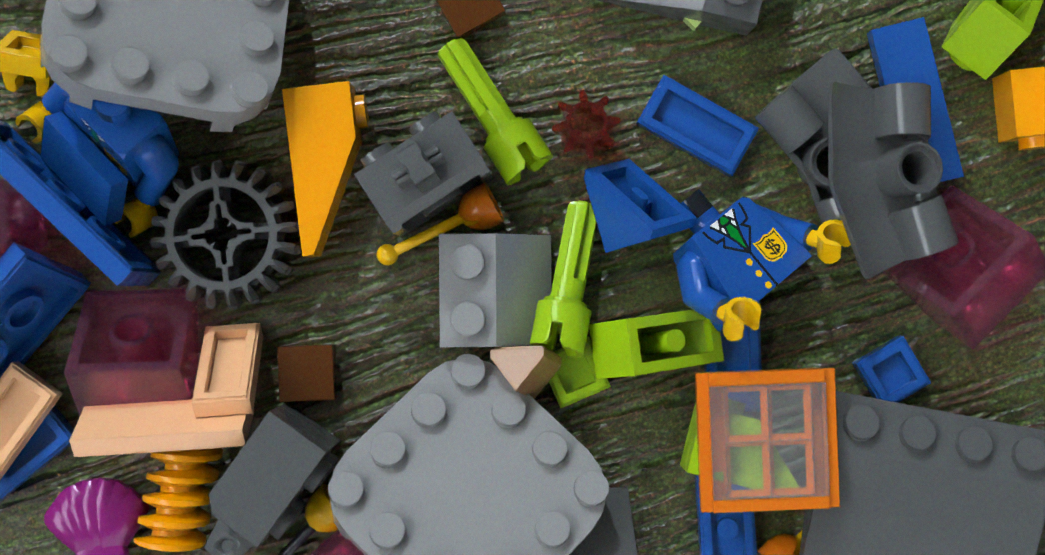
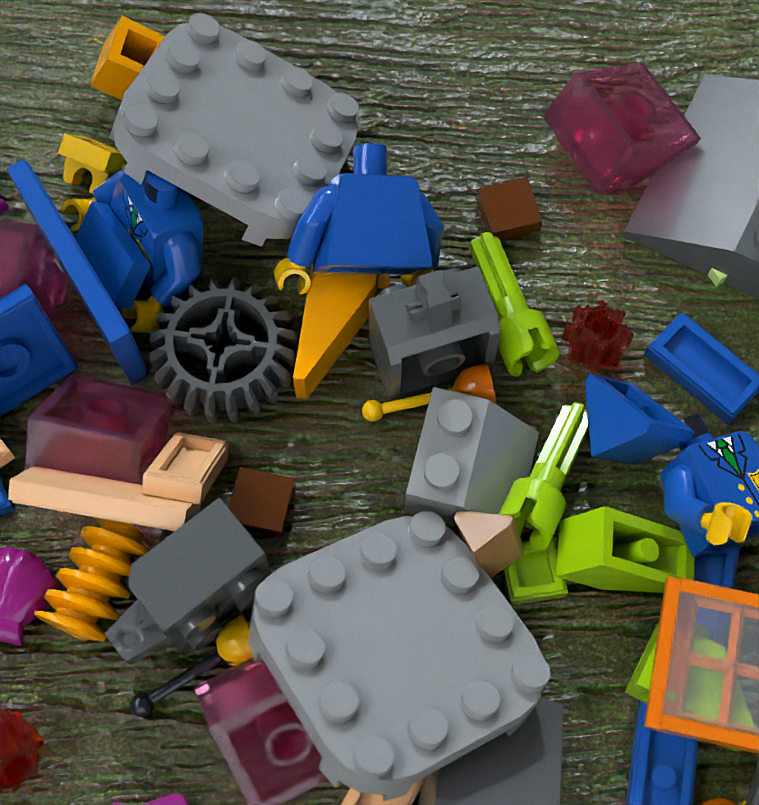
camera: 15 degrees right, 20 degrees down
none -> blue torso [274,143,444,294]

